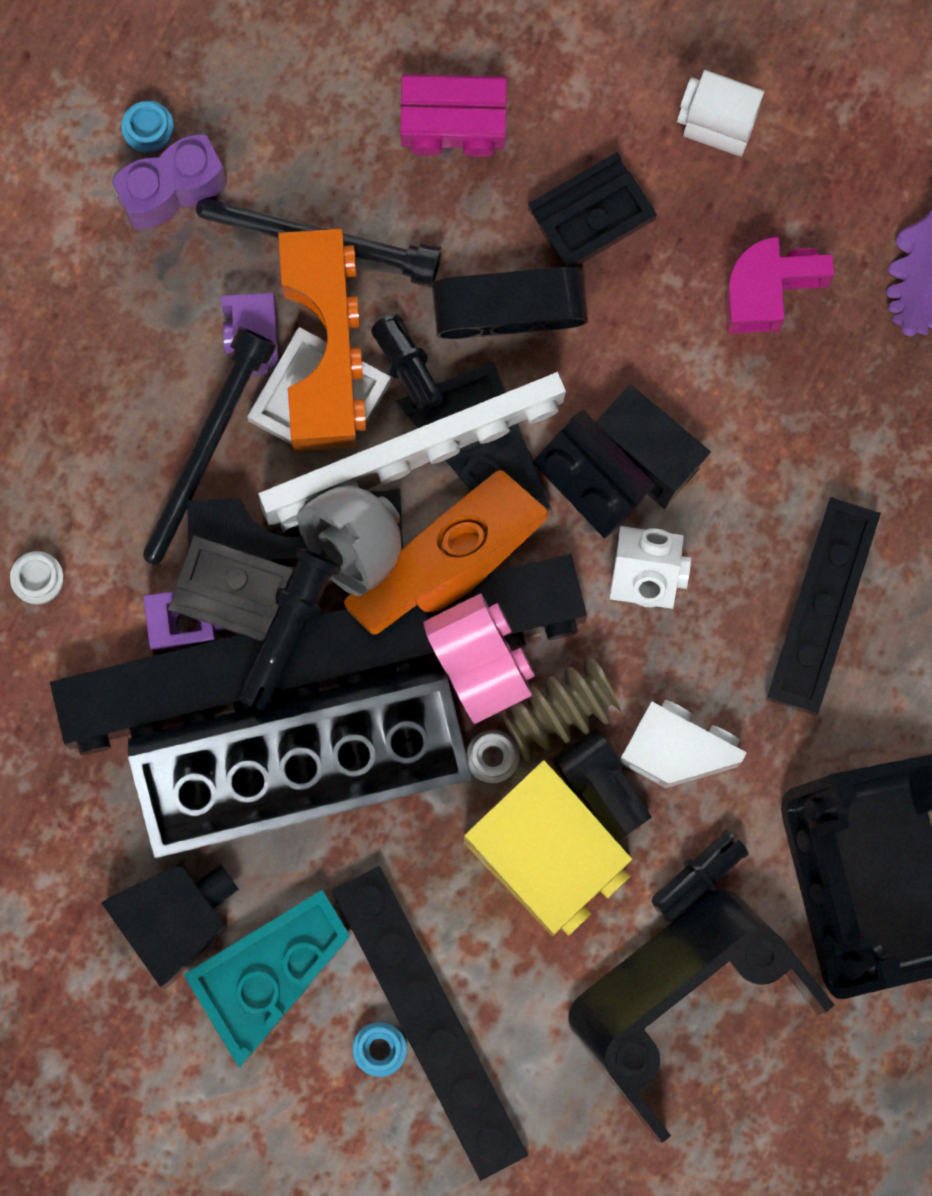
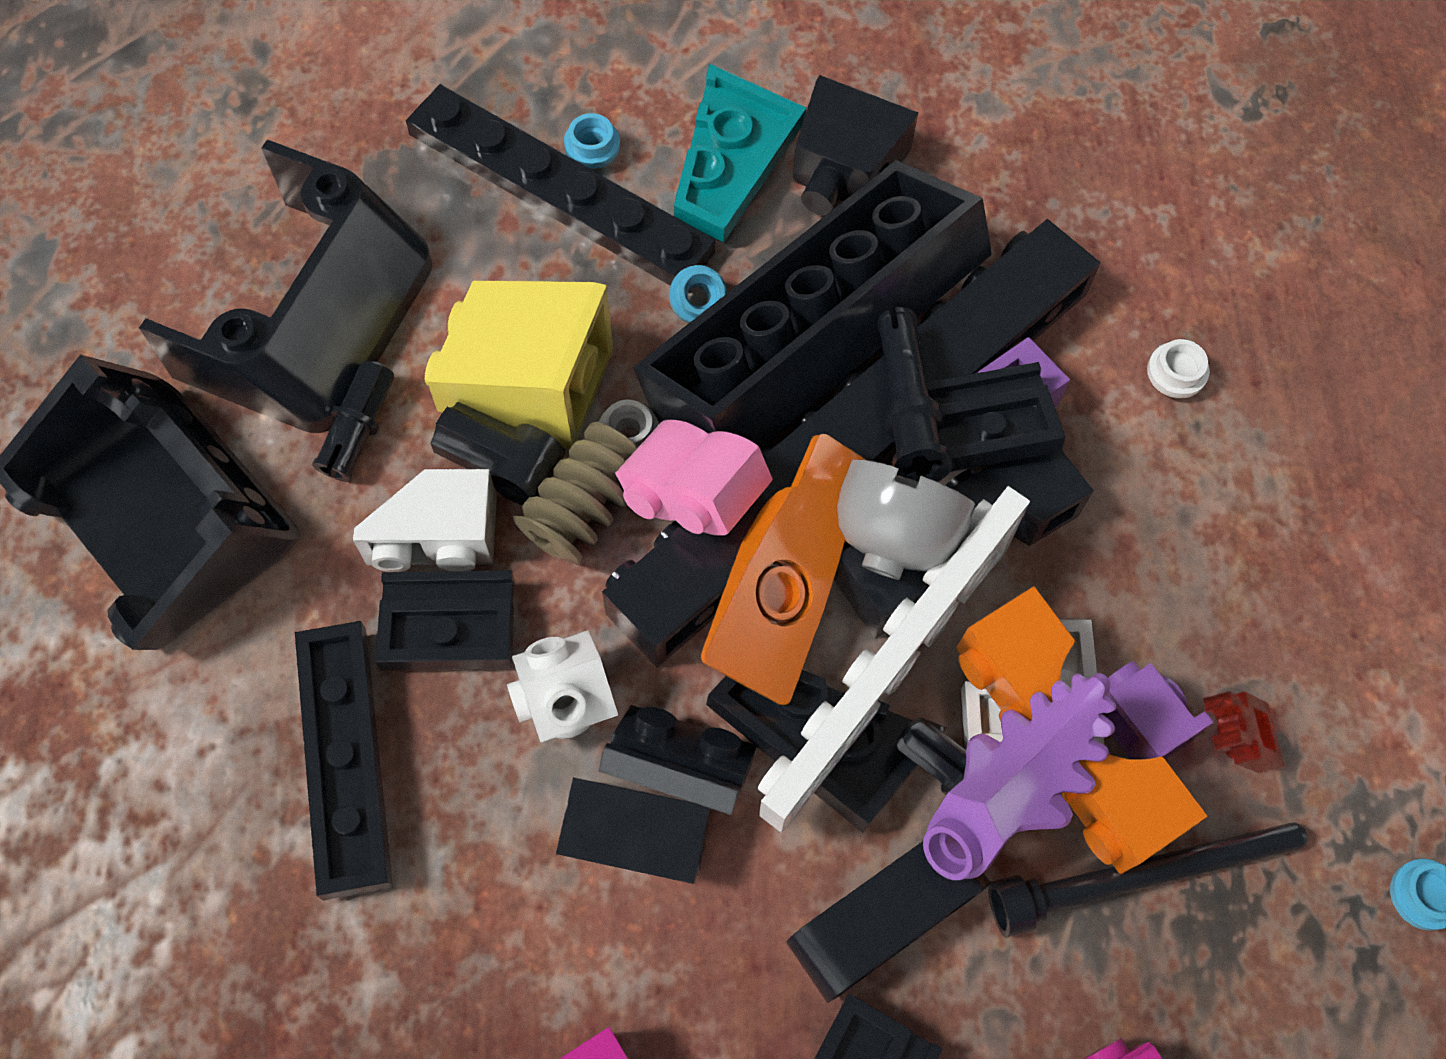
camera: 150 degrees right, 15 degrees down
medium lavender brick [112,135,227,230] -> none
black piece [143,326,278,565] -> none
none -> black plate [375,570,515,670]
none -> medium azure plate [669,265,728,324]
none -> medium lavender plant [923,673,1116,880]
none -> clear red plate [1203,691,1285,773]

